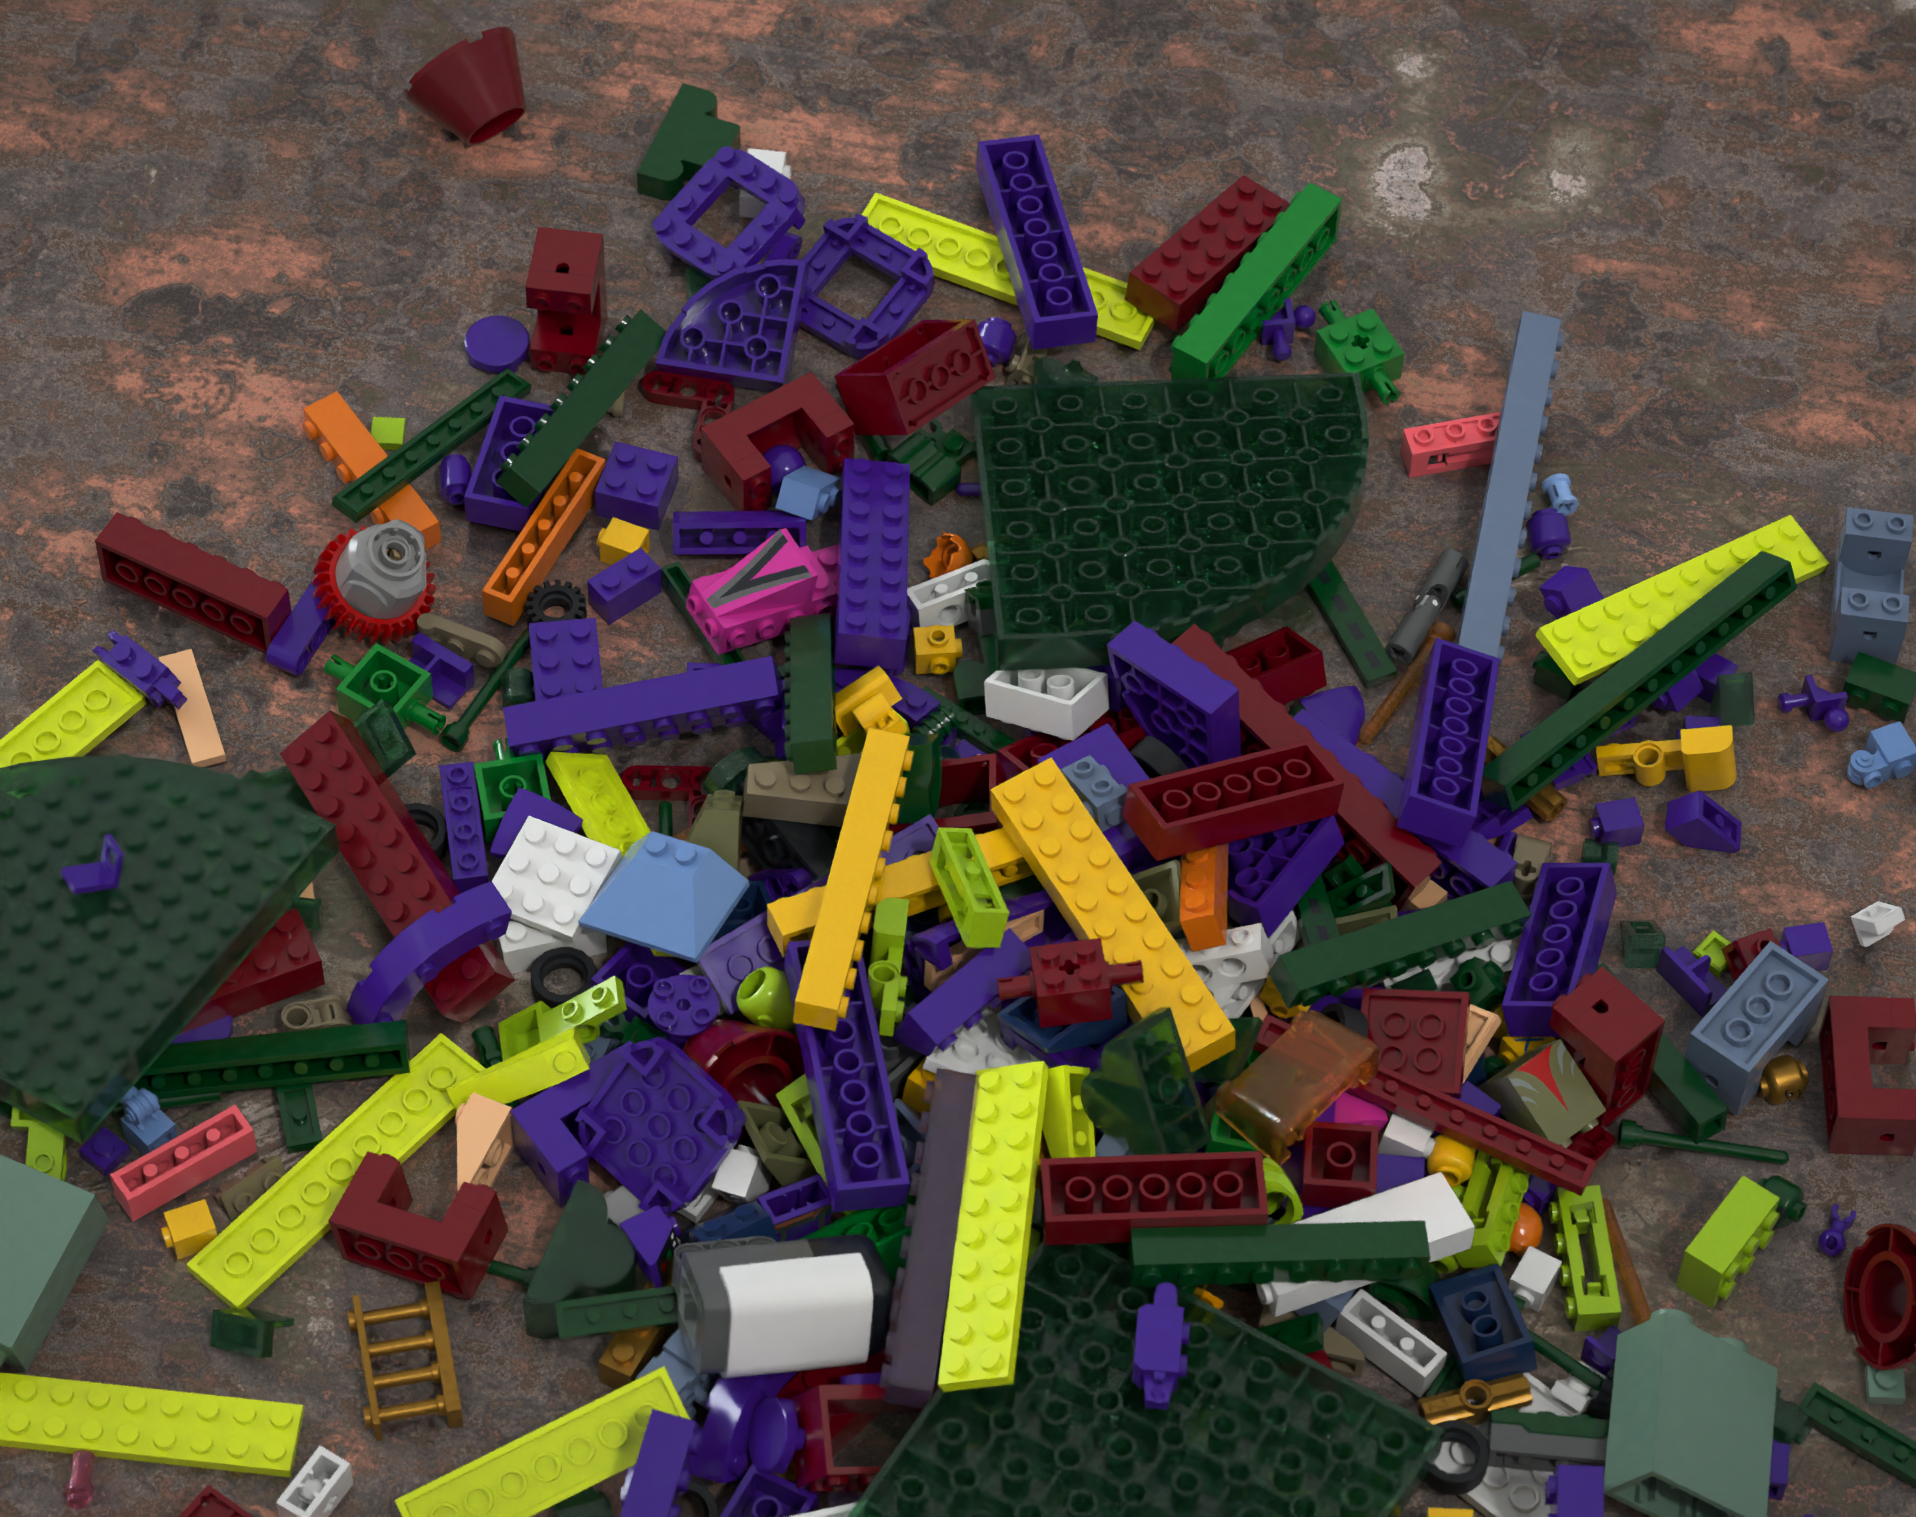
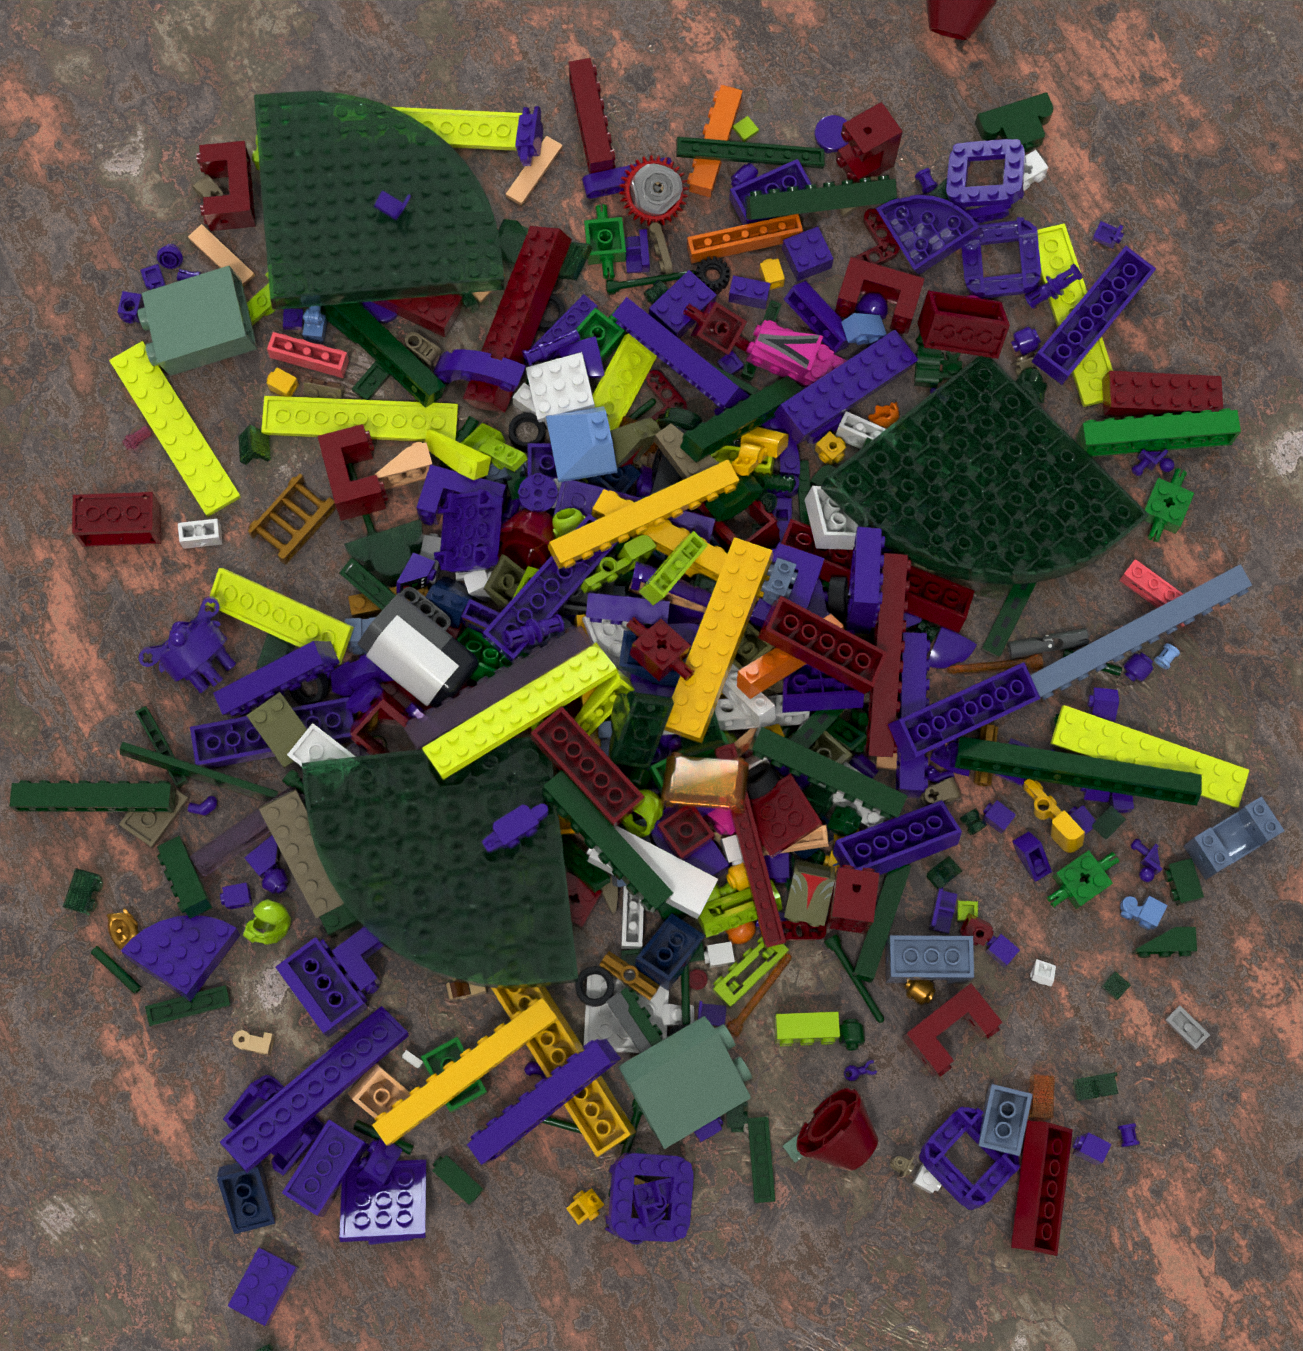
camera: 50 degrees right, 20 degrees up
none -> dark purple piece [502,614,564,649]
none -> dark purple pin [522,329,581,367]
none -> dark red brick [683,302,750,355]
none -> dark red tile [689,969,708,991]
none -> dark purple bush [915,168,938,194]
none -> dark purple piece [1025,264,1083,309]
none -> green brick [1046,850,1119,910]
none -> dark purple bracket [1092,221,1124,249]

